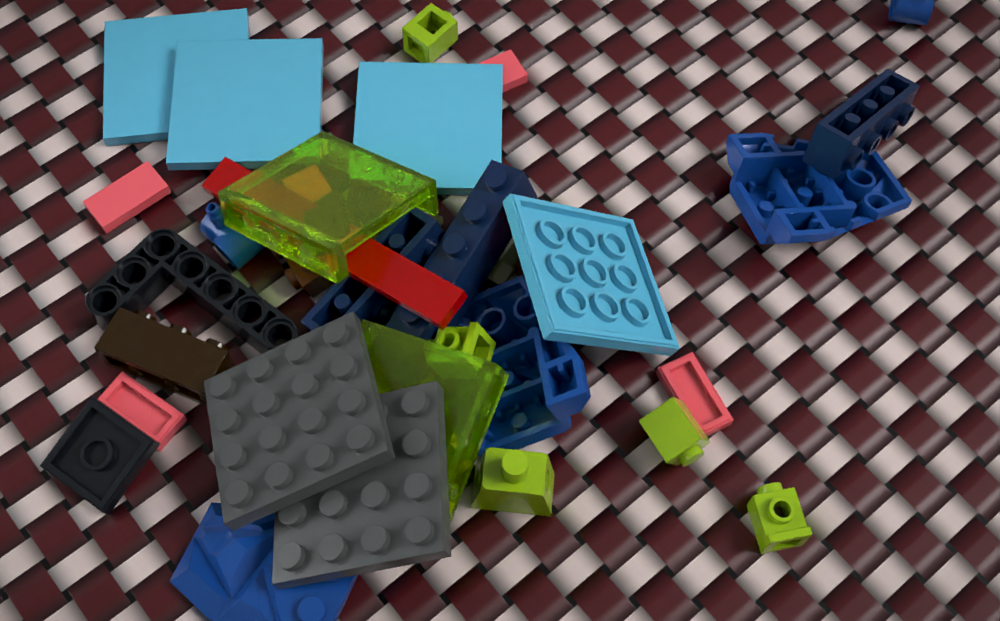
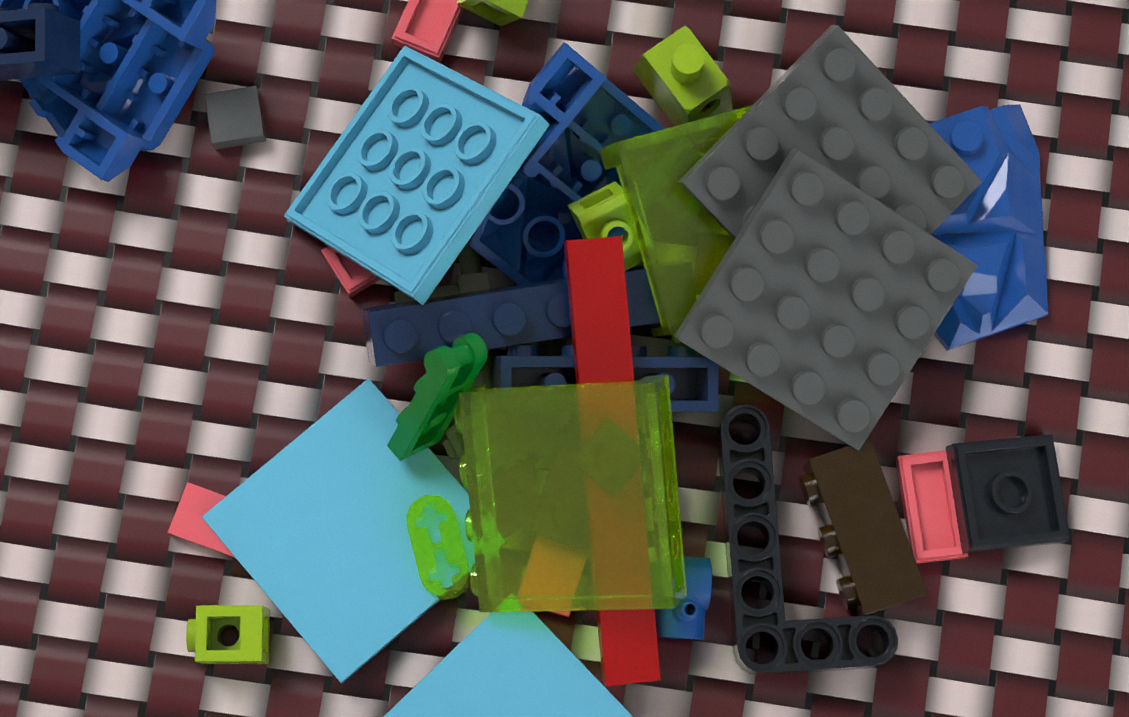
camera: 130 degrees left, 15 degrees up
none -> dark grey tile [205,86,266,150]
none -> green plate [387,332,488,461]
none -> clear neon green beam [406,495,470,600]

